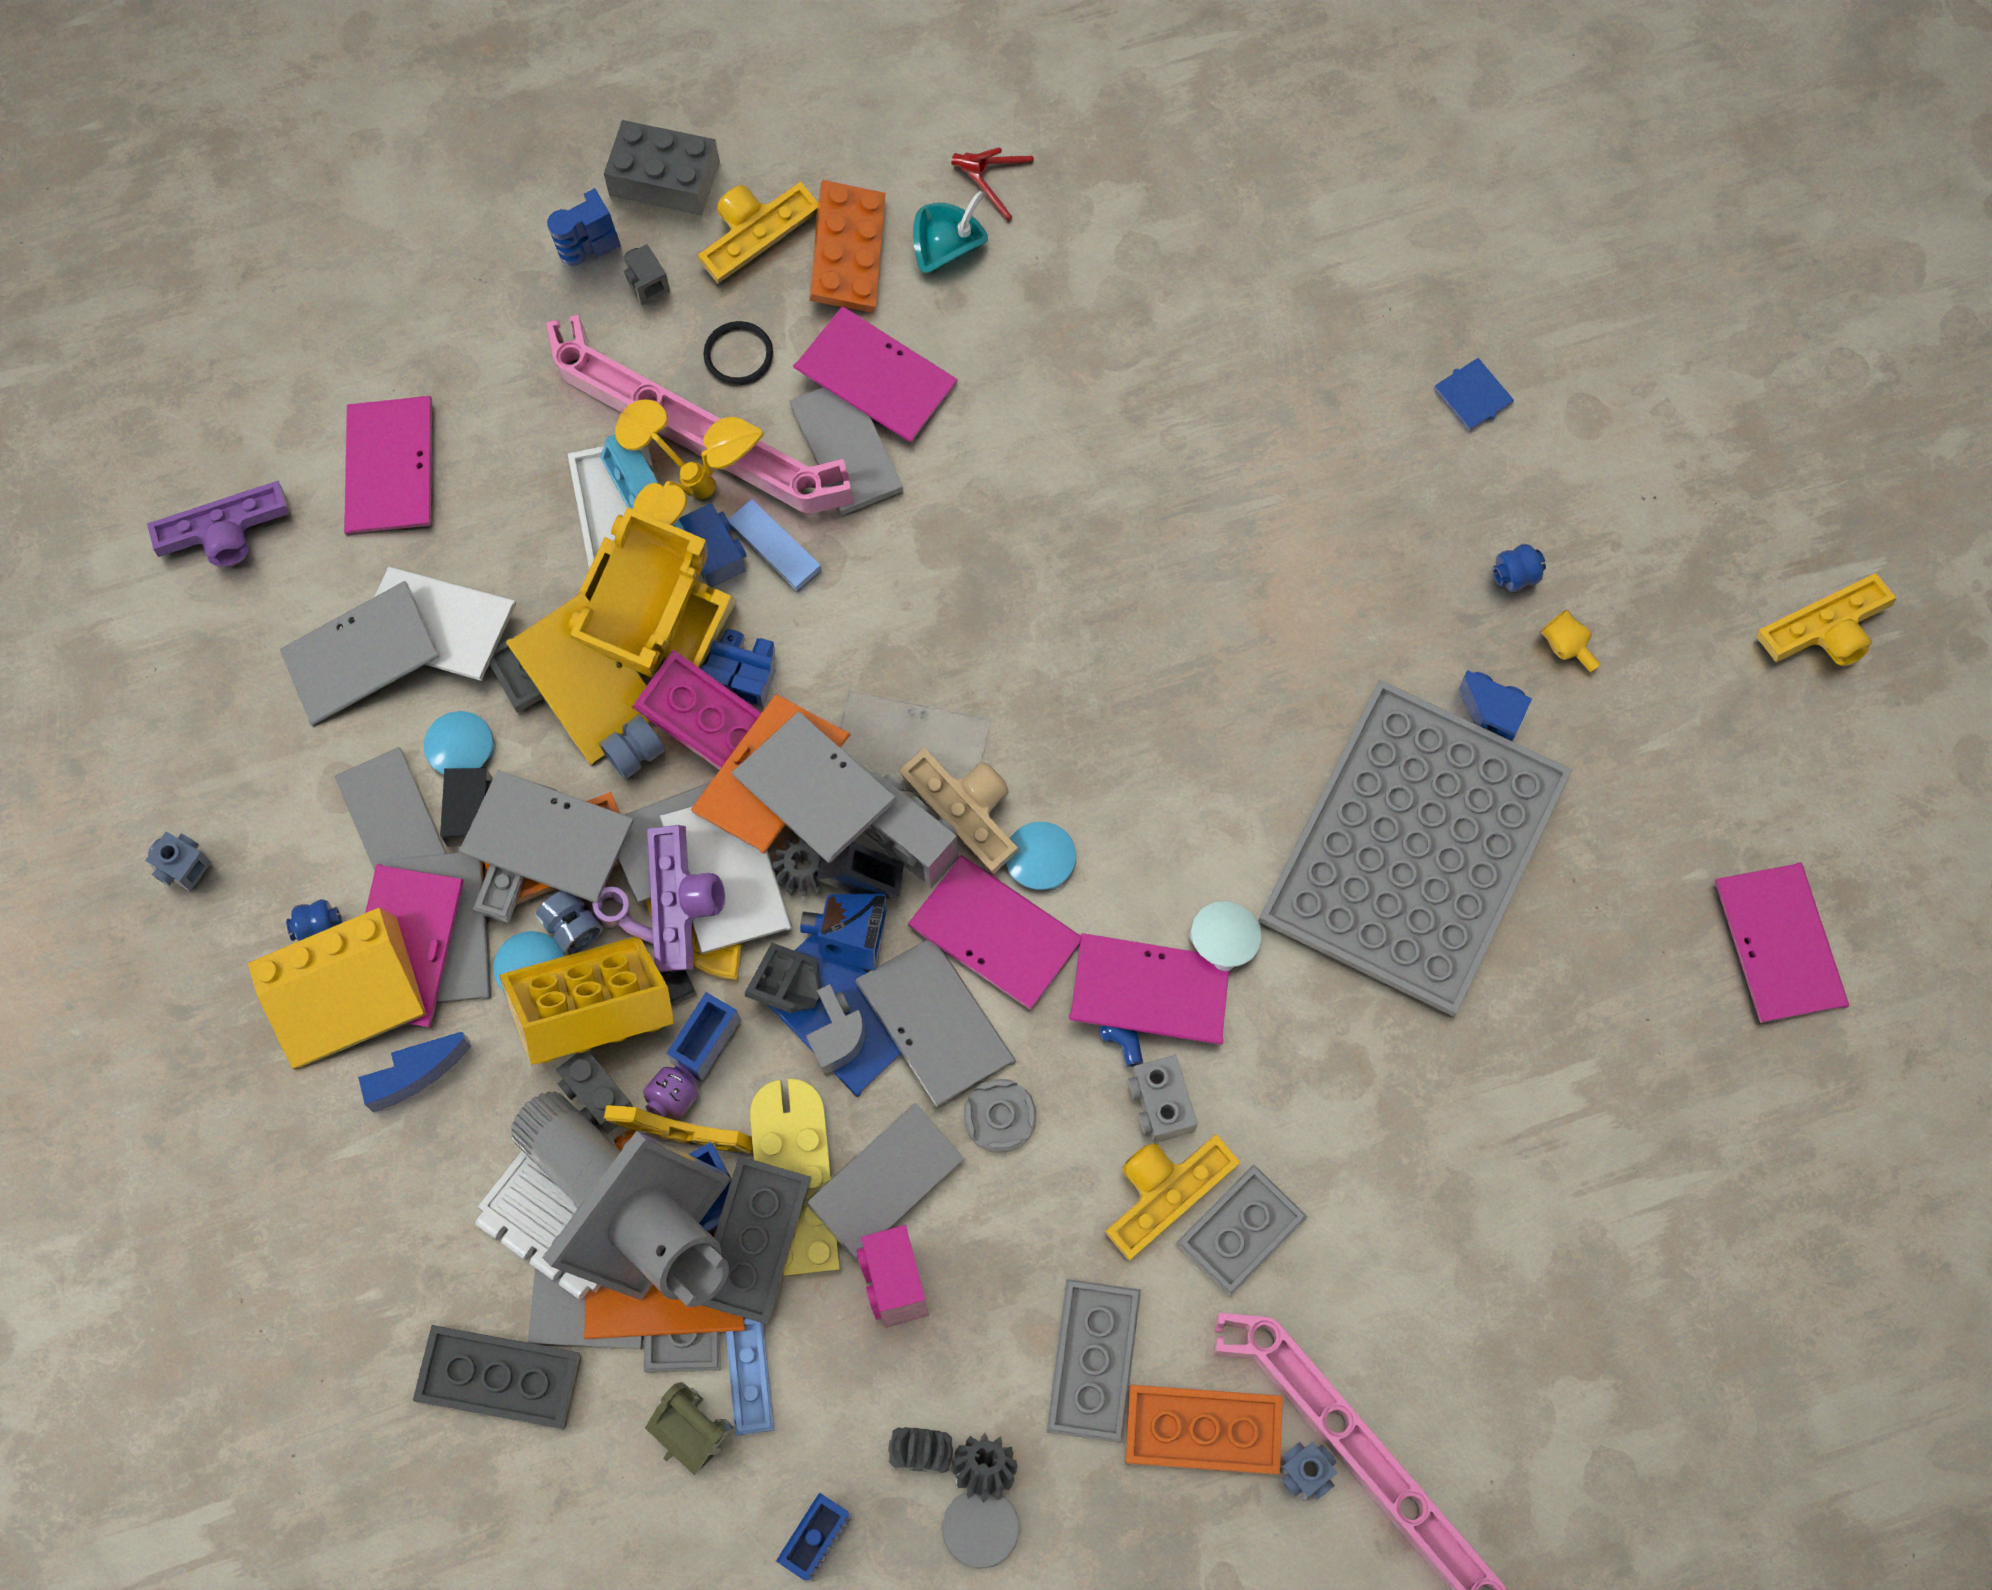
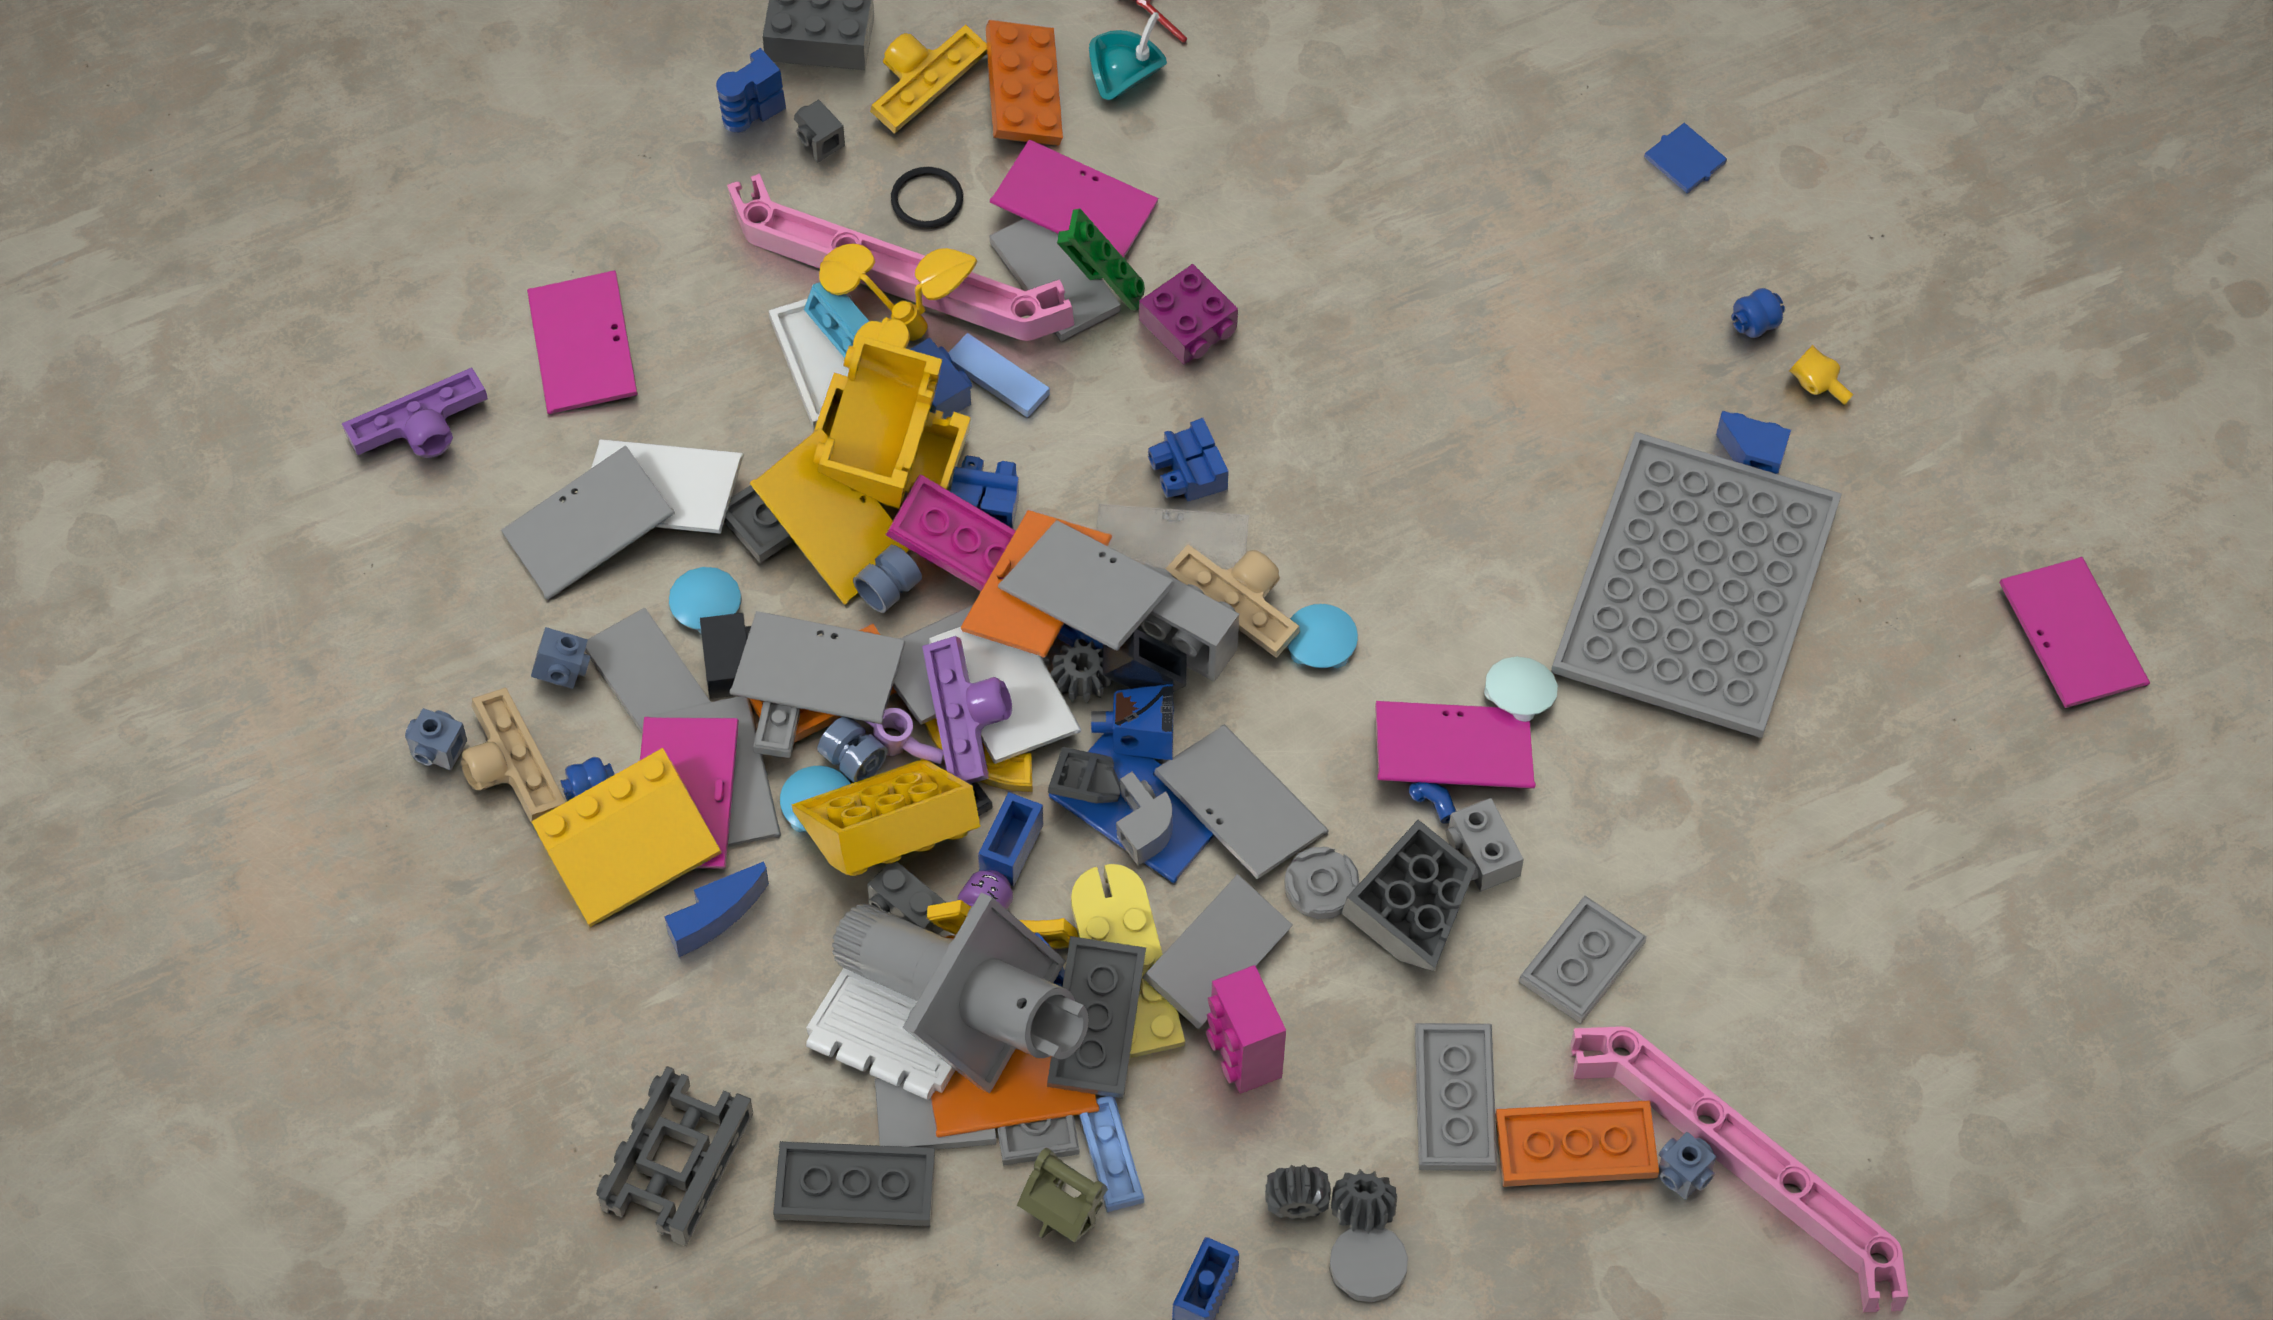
camera: 10 degrees left, 10 degrees down
dark pink container [908,855,1081,1010] -> none
yellow plate [1104,1134,1241,1260] -> none
yellow plate [1756,573,1896,667] -> none
none -> tan plate [461,687,565,823]
none -> sand blue brick [531,627,591,689]
none -> dark grey fence [596,1066,753,1246]
none -> green bracket [1057,209,1145,311]
none -> magenta brick [1139,264,1238,365]
none -> blue hips [1148,418,1229,502]
none -> dark grey wedge [1342,819,1476,971]

